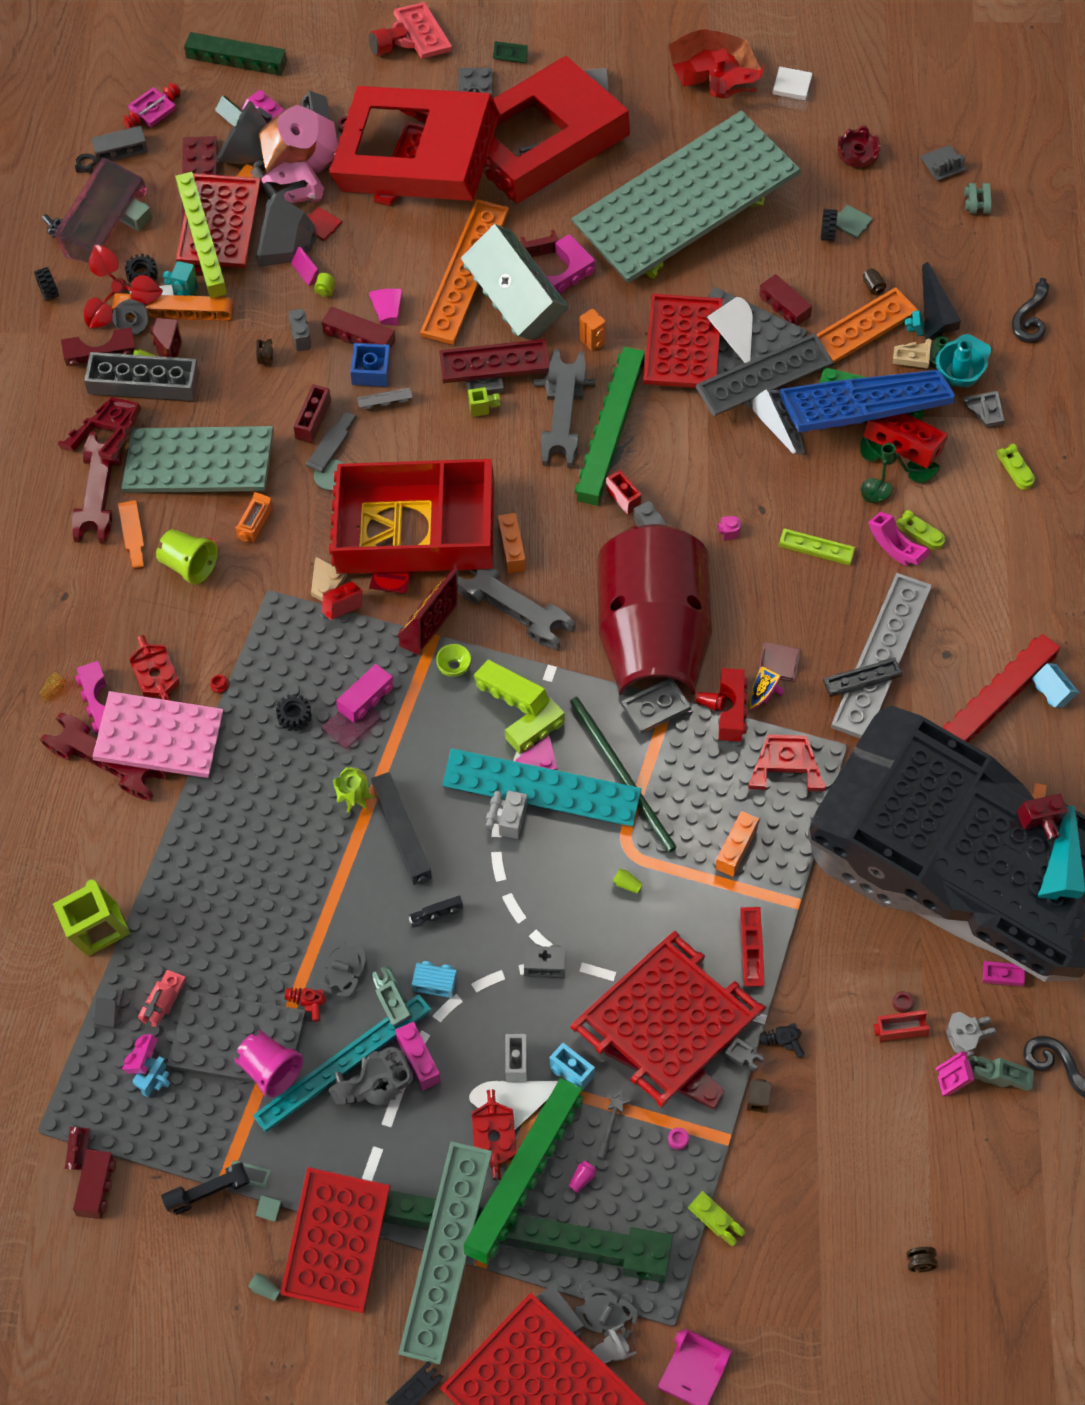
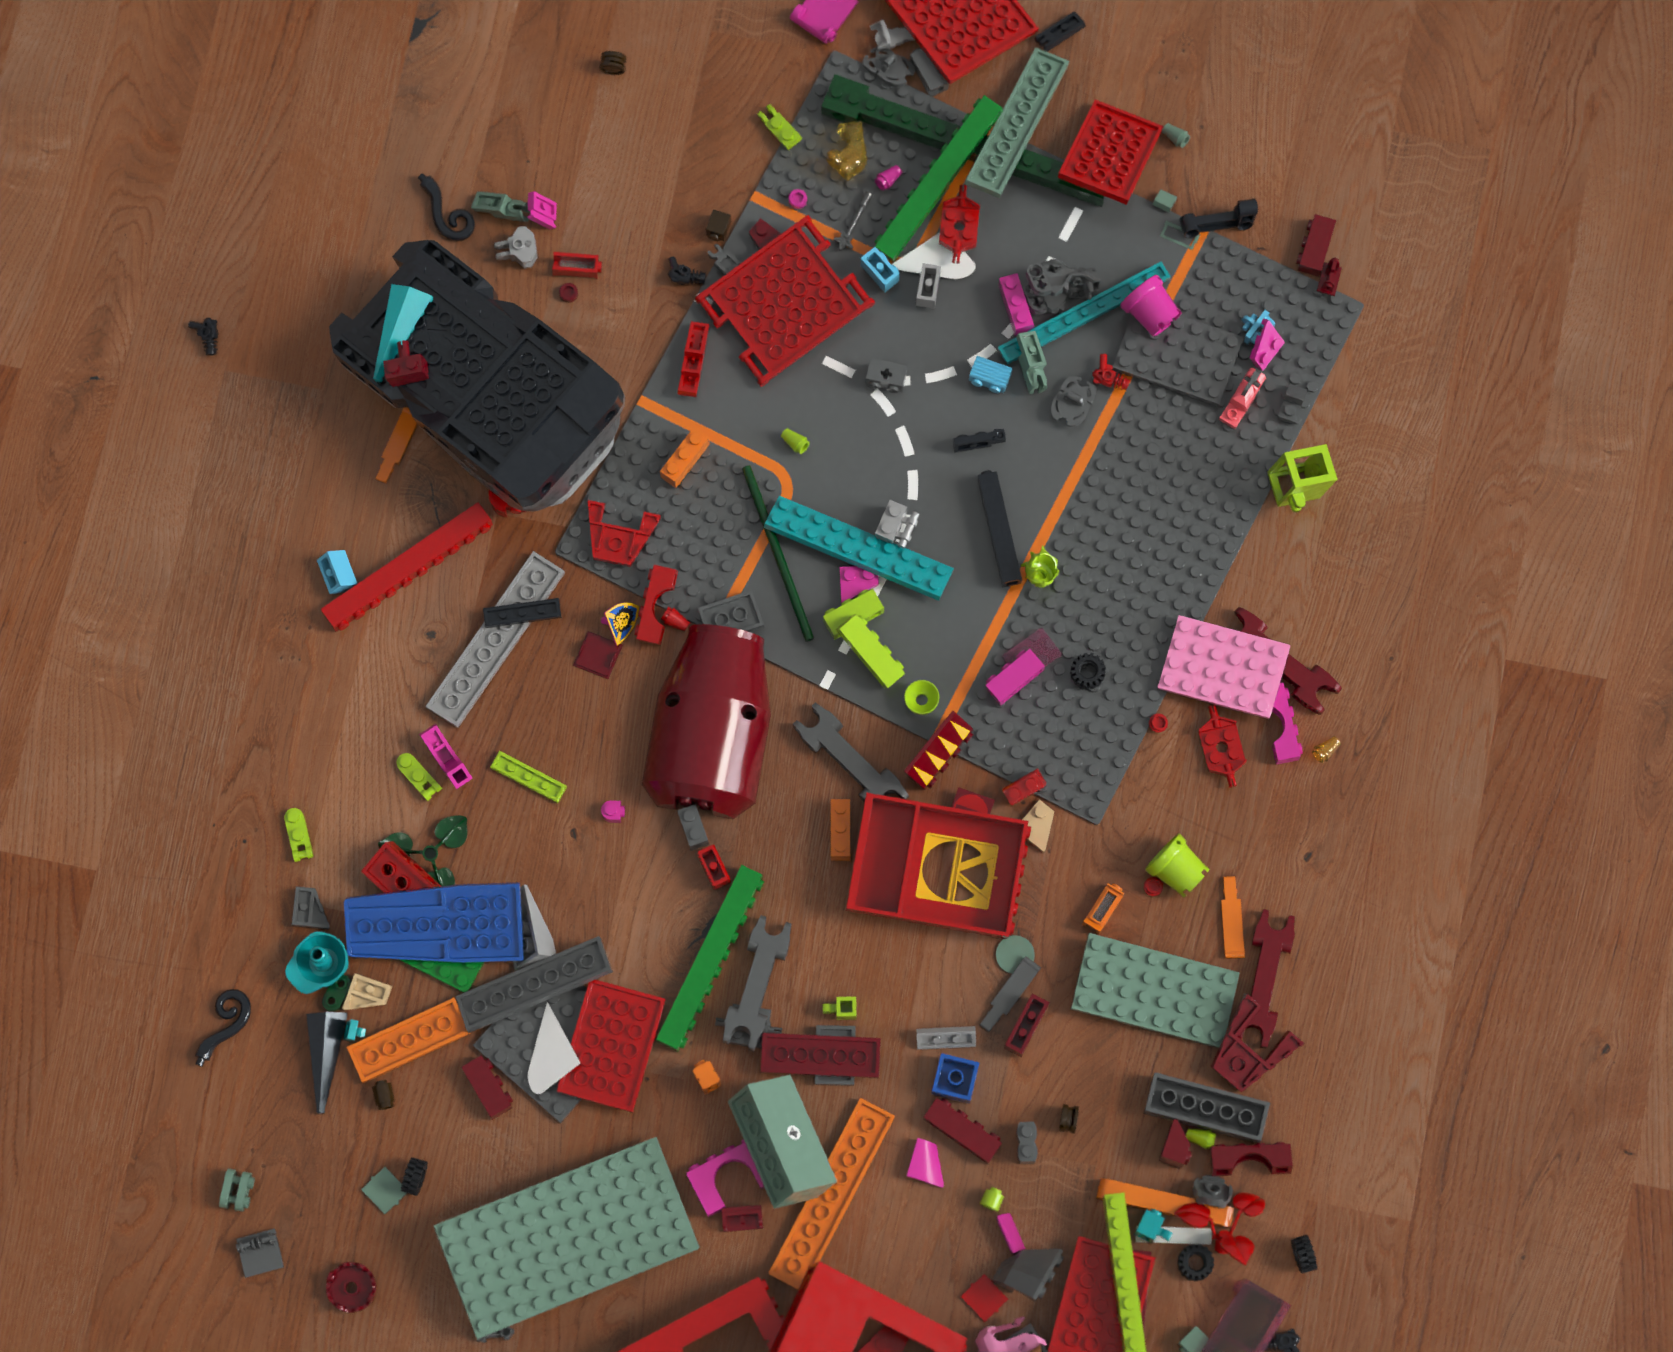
camera: 170 degrees left, 15 degrees up
none -> clear yellow animal [826,121,868,181]

